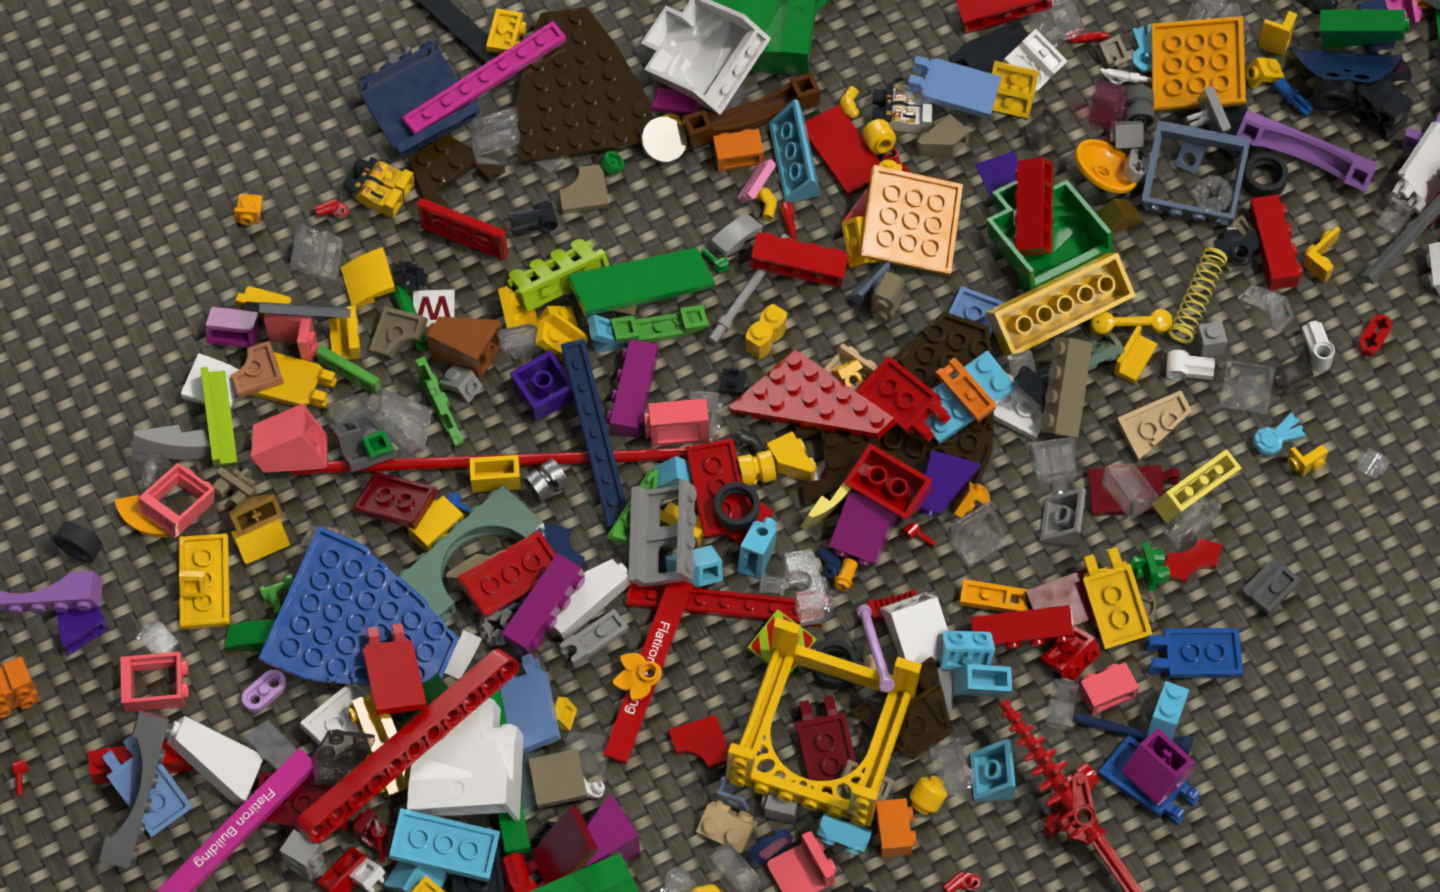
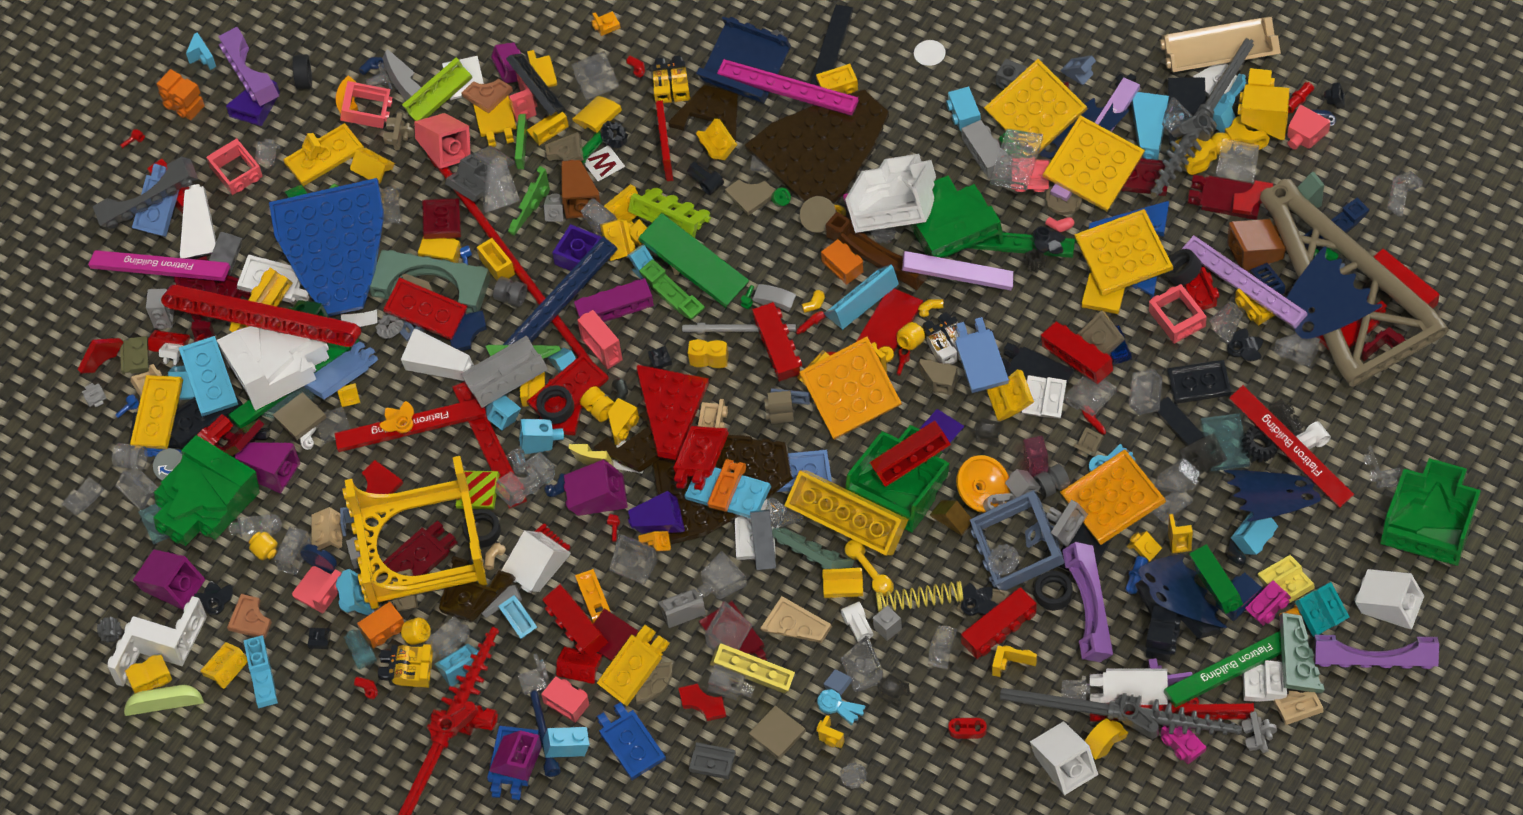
camera: 65 degrees right, 5 degrees down
pearl gold slope [229,494,283,536] -> none
lavender plate [242,669,287,713] -> none
clear smoke bracket [312,729,376,786] -> none
green slope [362,430,393,459] -> none
red tile [363,623,426,716] -> none
clear slope [472,107,520,157] -> none
magenta brick [502,553,585,654] -> none
light grey plate [559,609,629,669] -> none
clear bracket [689,390,723,442] -> none
bright pink tile [737,159,776,203] -> none
yellow tile [831,359,862,387] -> none
light orange pin [834,558,858,591] -> none
red slope [844,444,933,520] -> none
lavender bar [857,605,895,692] -> none
medium azure bracket [939,631,995,670] -> none
dark tan brick [1041,337,1093,438] -> none
white hand [1100,68,1152,85] -> none
green hips [1128,542,1170,591] -> none
white piece [1301,321,1335,371] -> none
none -> clear light blue piece [344,629,377,670]
none -> dark blue arm [359,57,384,75]
none -> hips [378,644,433,688]
none -> yellow bracket [696,118,737,160]
none -> dark tan tile [749,706,806,759]
none -> sand blue tile [824,669,852,696]
none -> lavender tile [902,251,1013,290]

